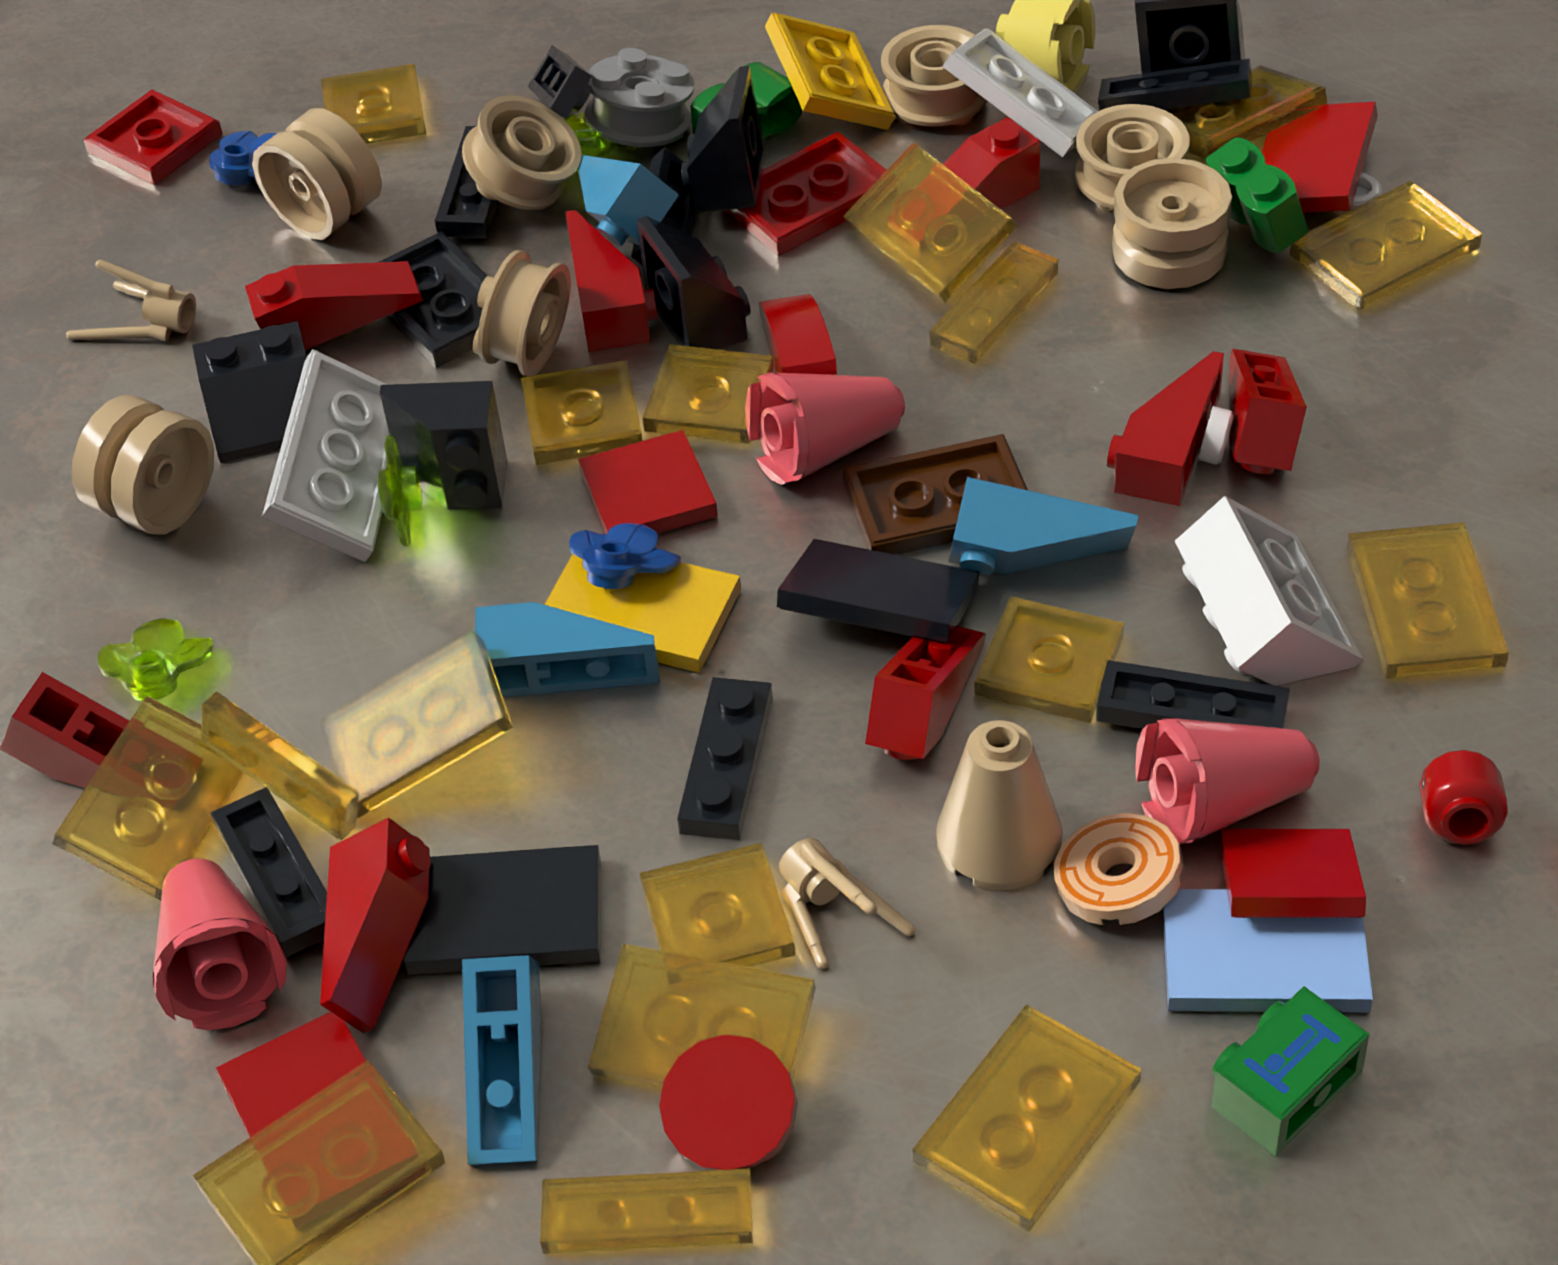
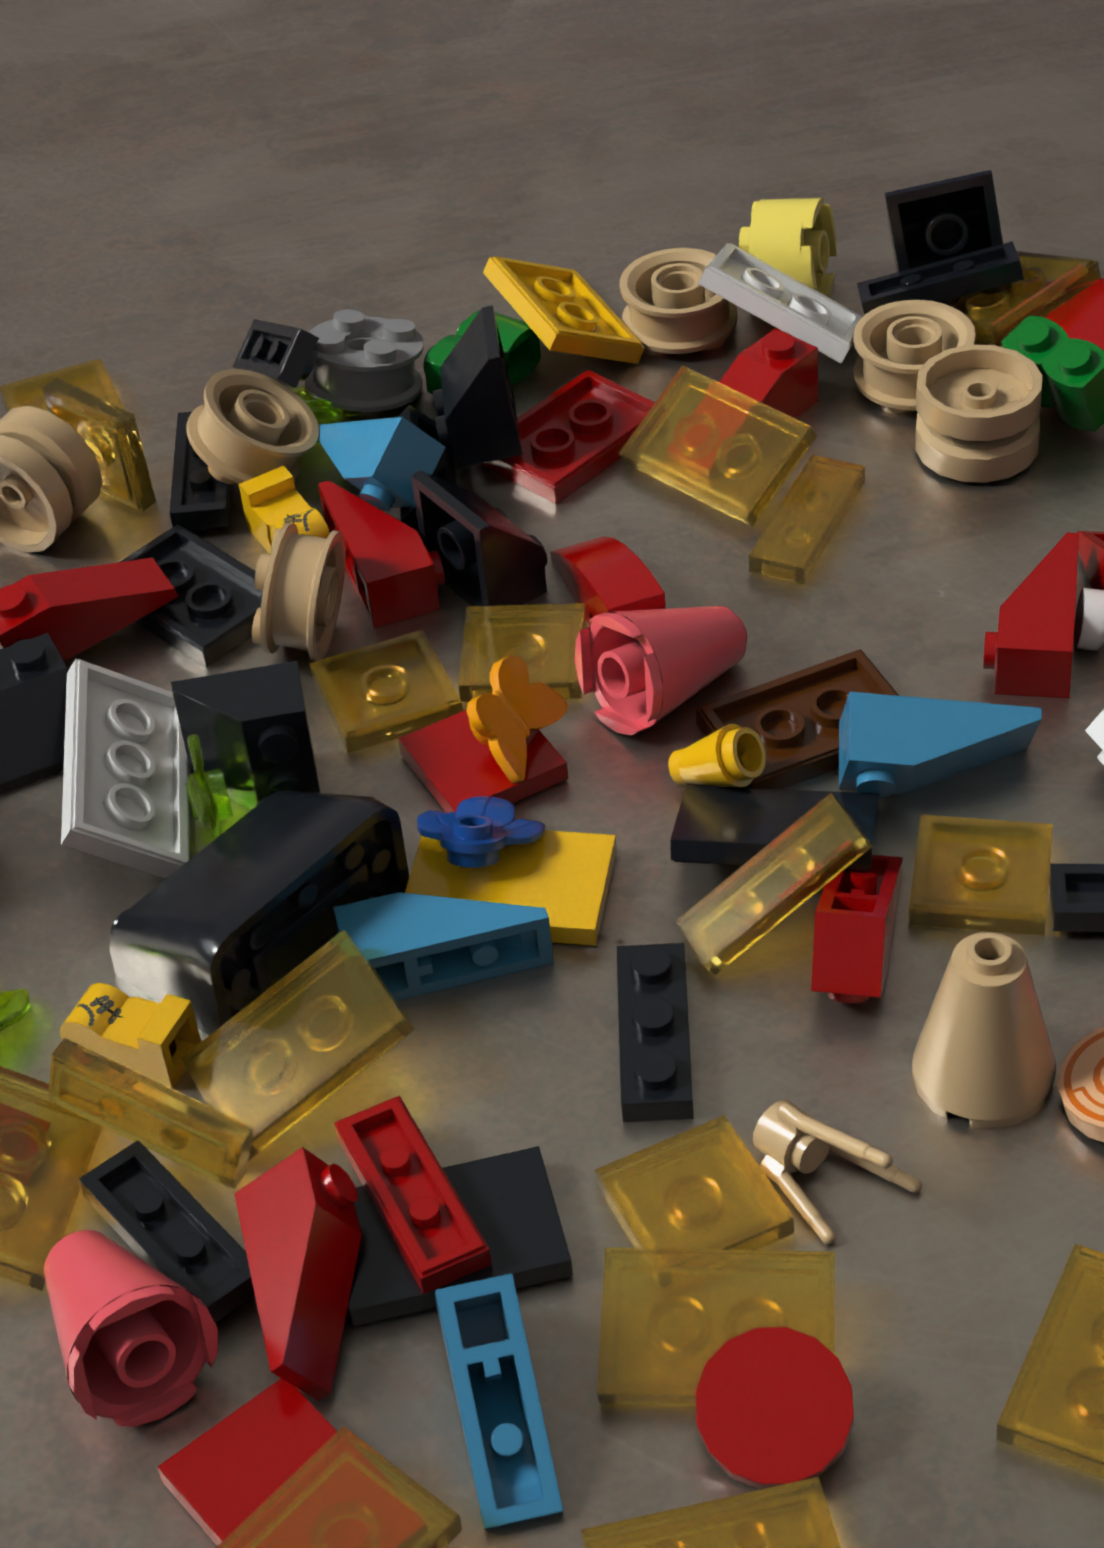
camera: 10 degrees left, 5 degrees down
none -> clear yellow tile [43,378,157,512]
none -> yellow leg [60,983,202,1091]
none -> black windscreen [109,790,409,1047]
none -> yellow leg [239,465,330,554]
none -> red tile [334,1095,492,1295]
none -> light orange animal [467,655,568,784]
none -> yellow cone [668,724,766,787]
none -> clear yellow tile [676,793,873,975]

